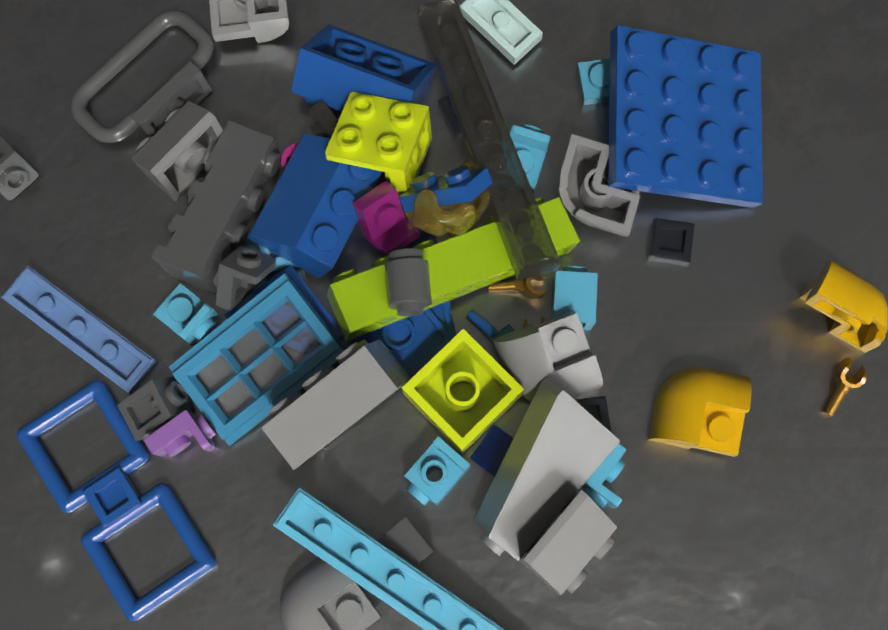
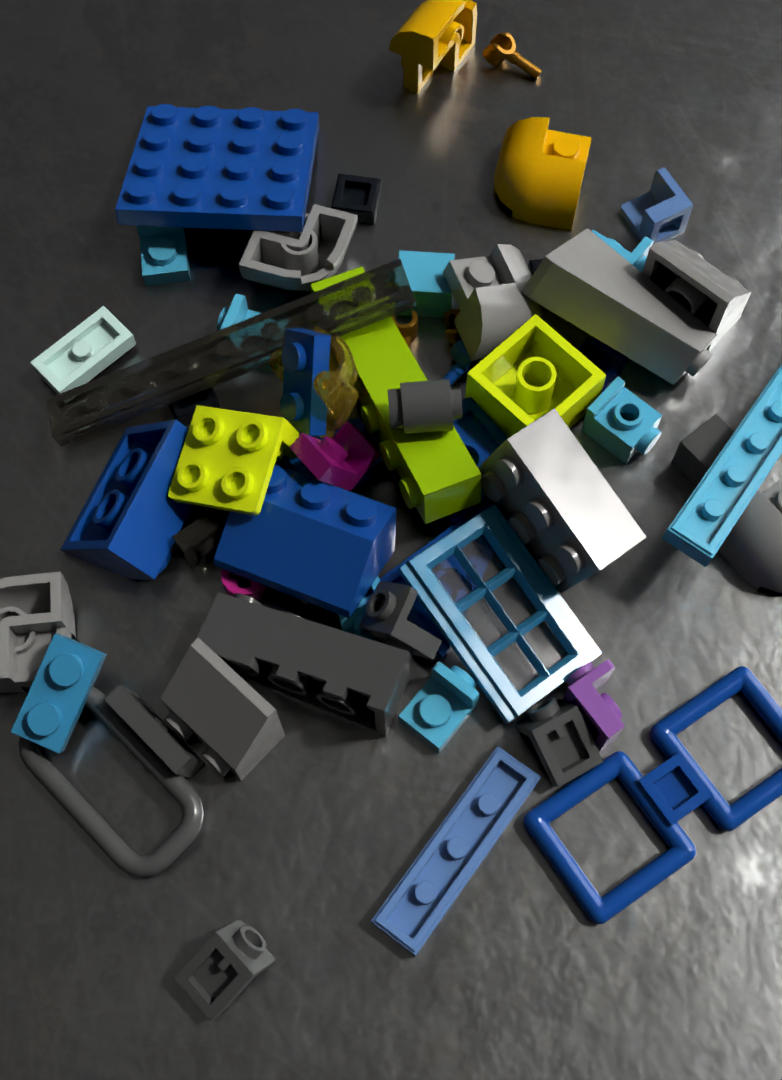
camera: 90 degrees left, 10 degrees down
none -> dark azure plate [11,633,107,754]
none -> medium blue panel [620,167,693,244]

